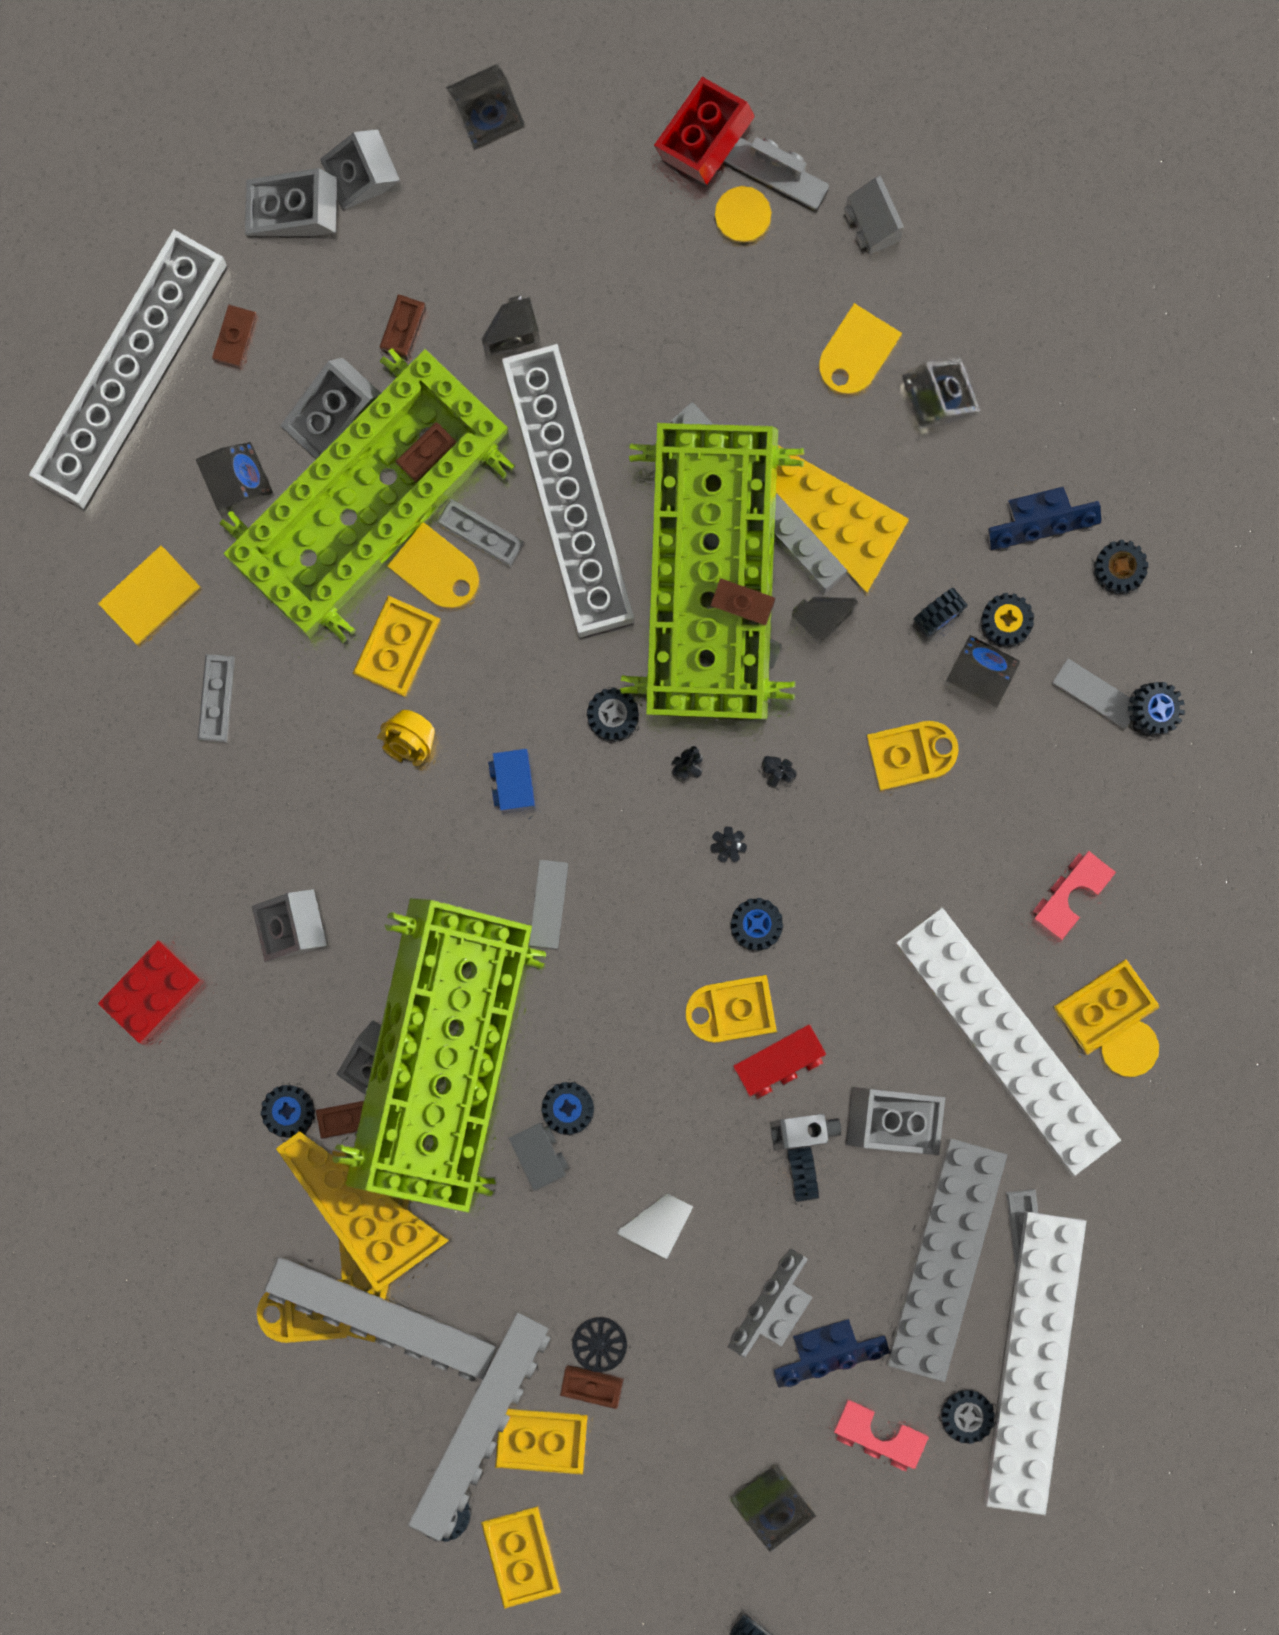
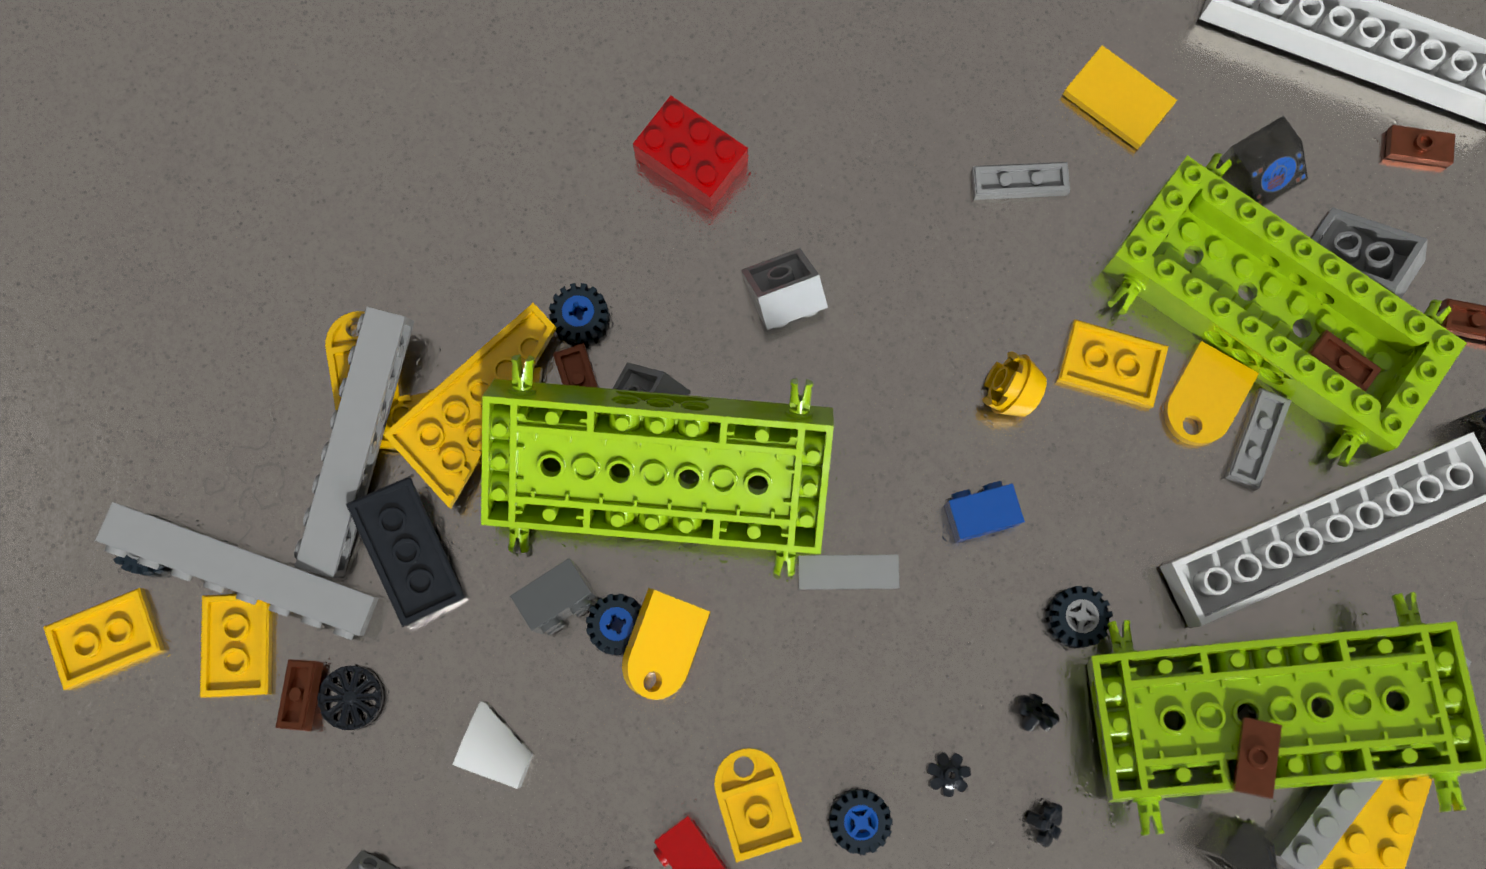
camera: 80 degrees right, 5 degrees down
none -> black tile [346,476,465,627]
none -> yellow tile [622,588,710,700]

